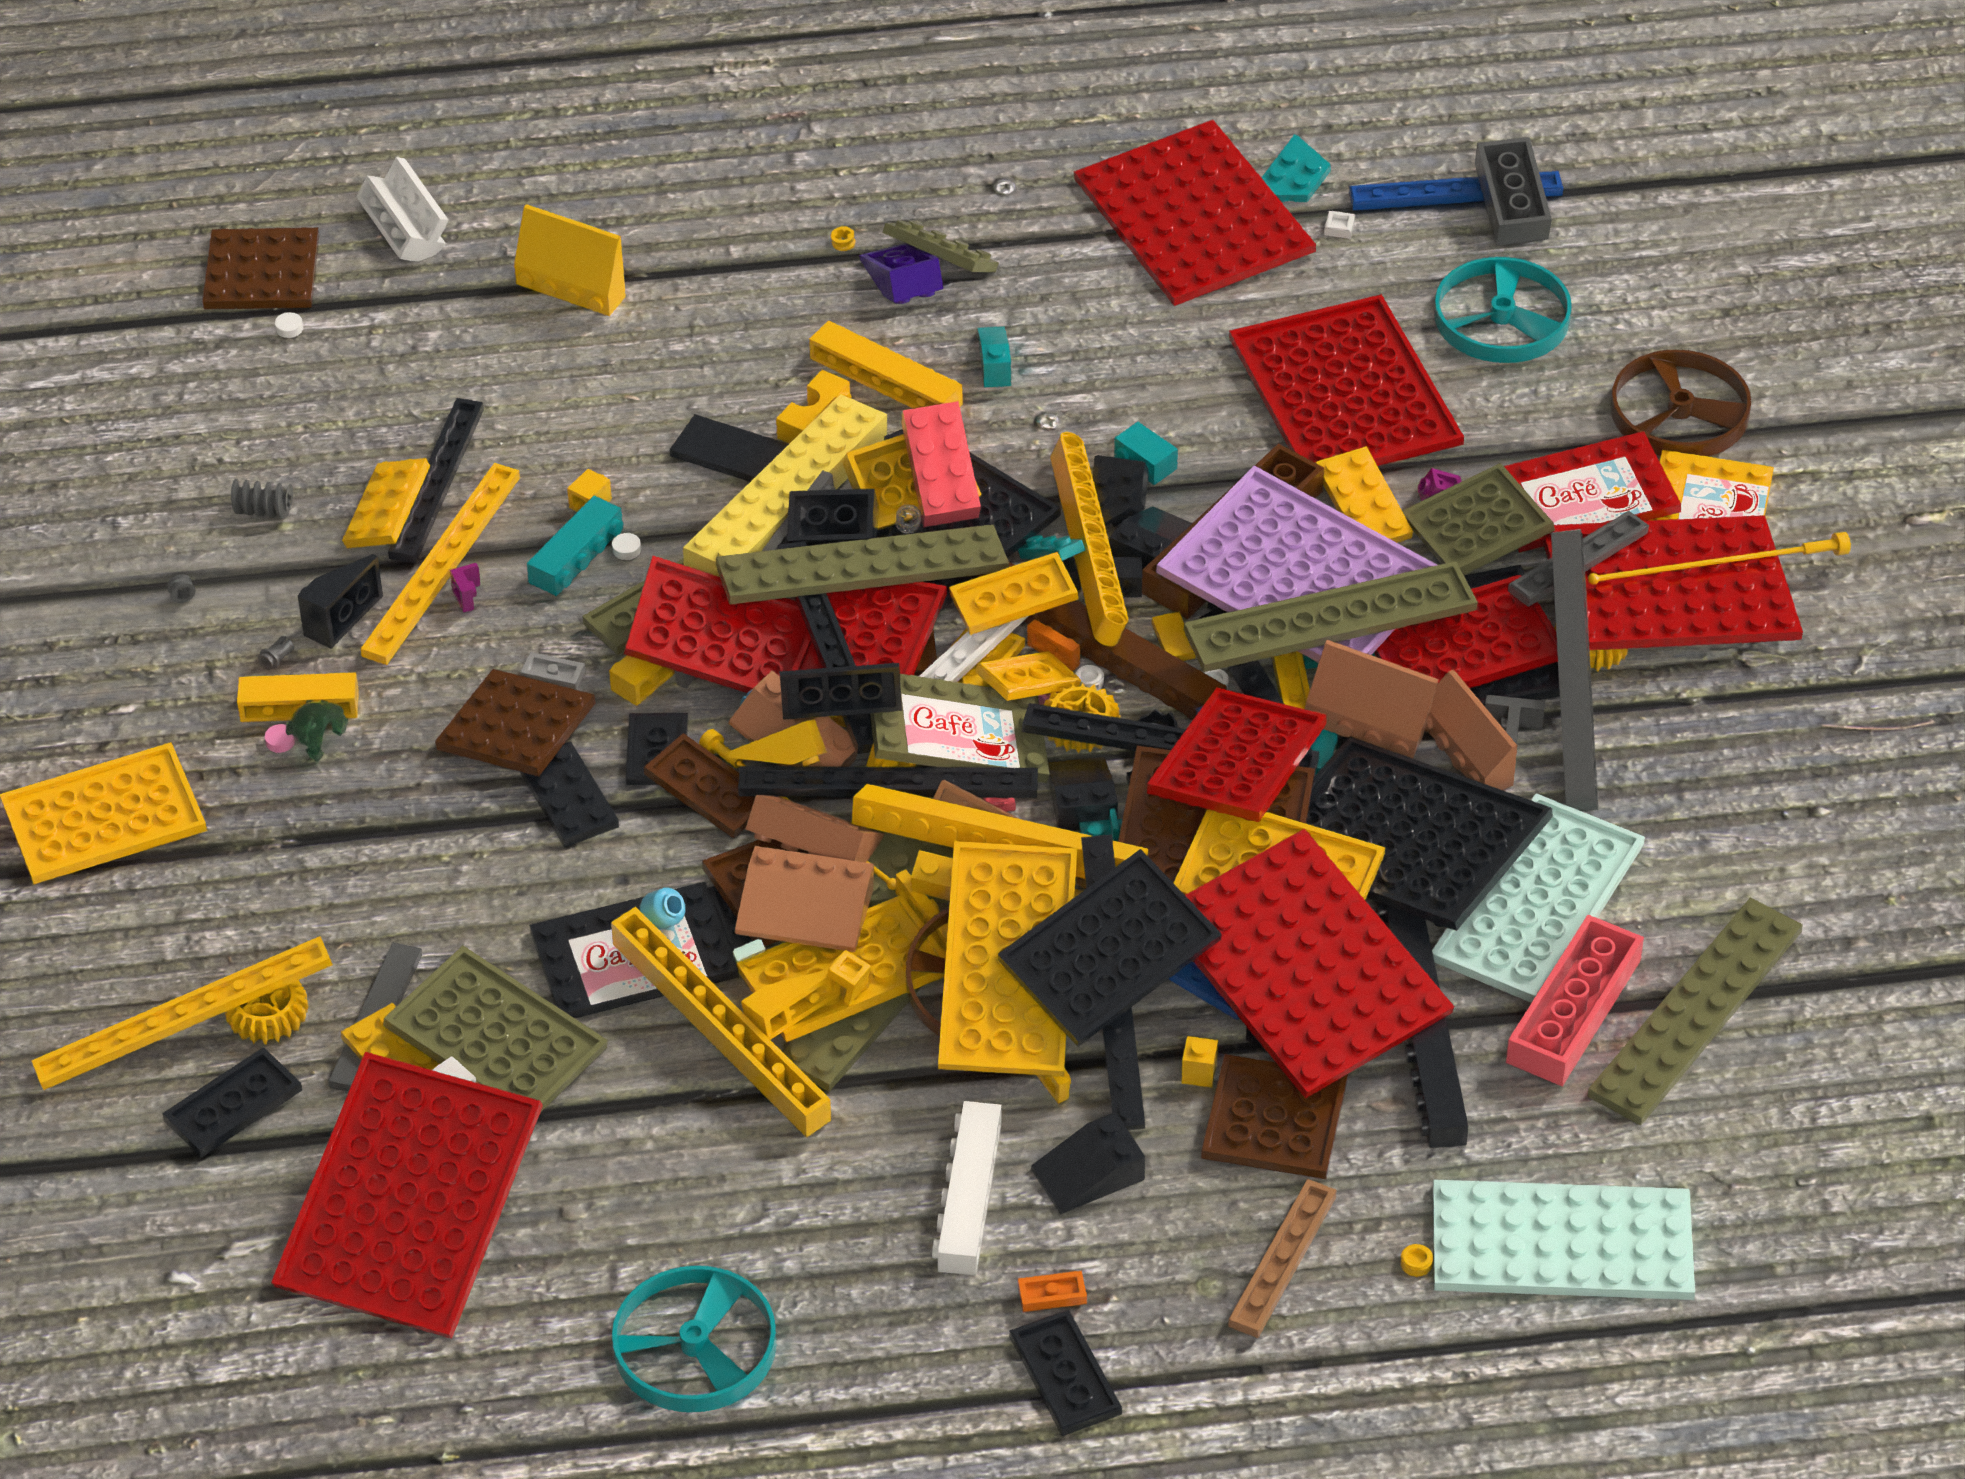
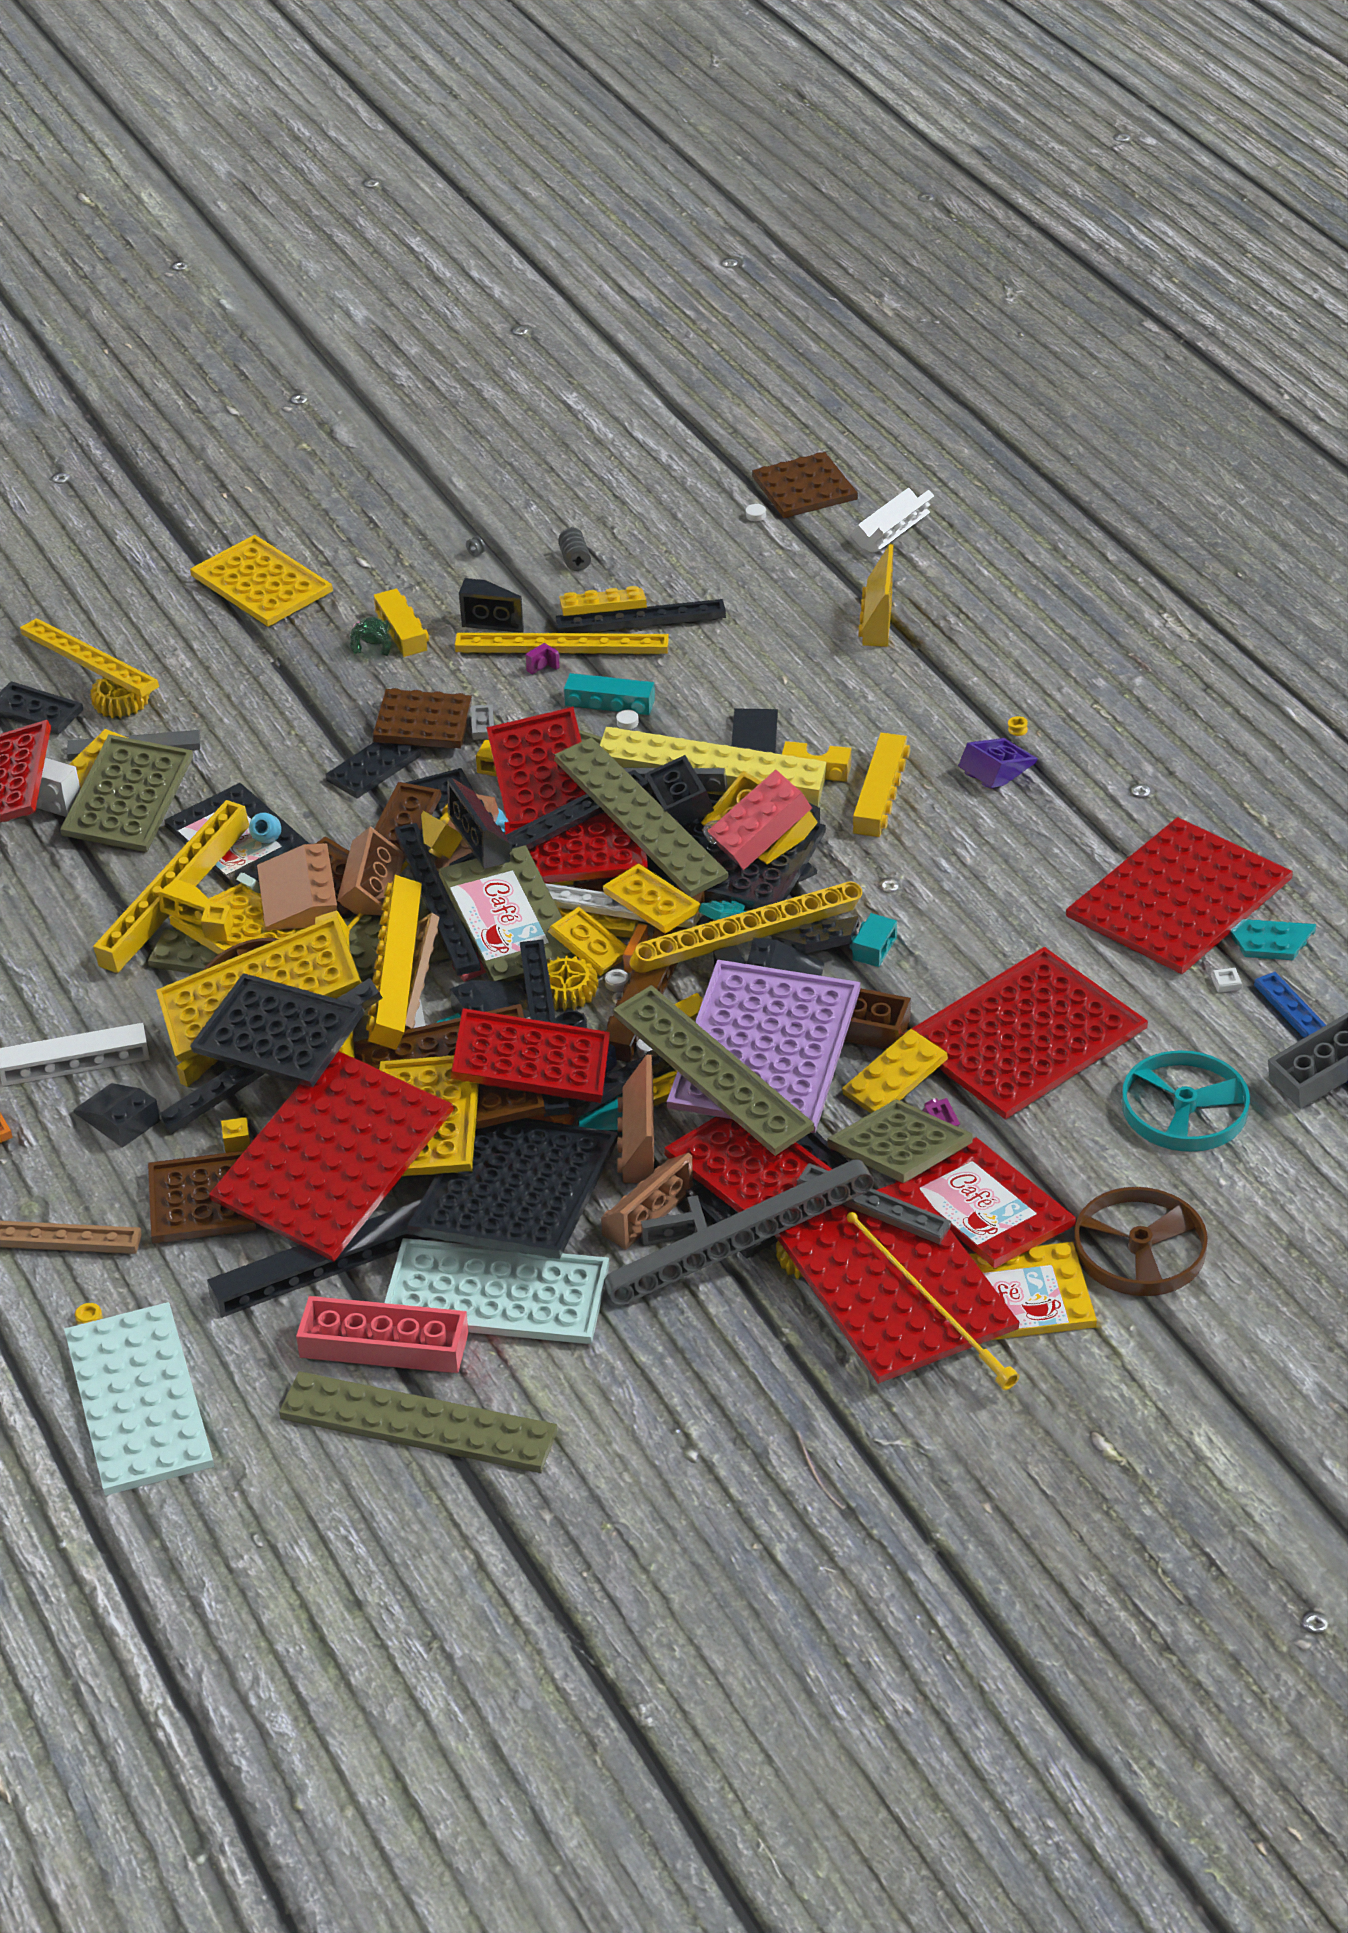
camera: 70 degrees right, 5 degrees down
dark grey pin [258,636,294,670] -> none
yellow brick [567,469,612,512] -> none
olive plate [882,220,999,272] -> none
teal slope [977,326,1011,388] -> none

